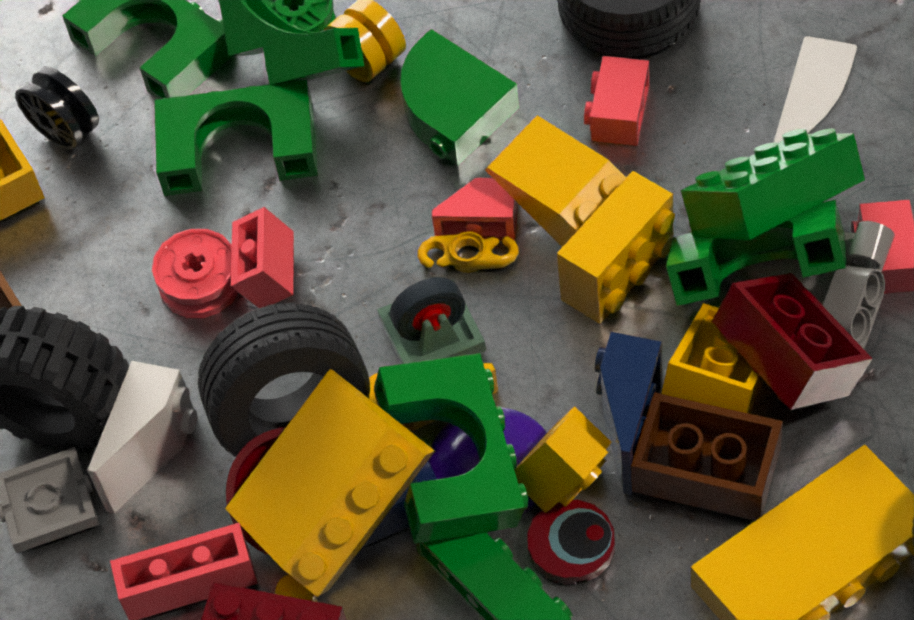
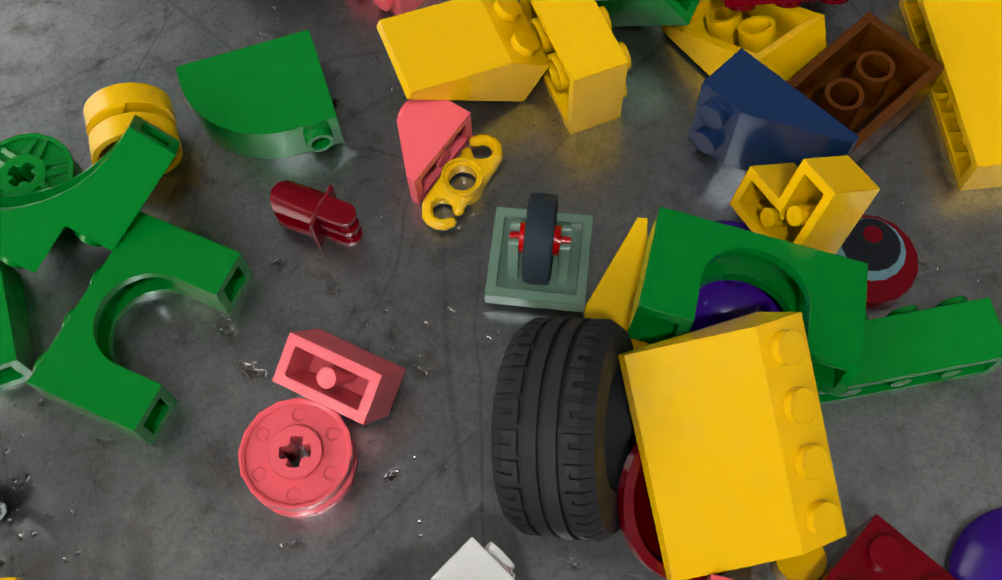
camera: 65 degrees left, 10 degrees up
none -> dark red arm [269,180,363,248]

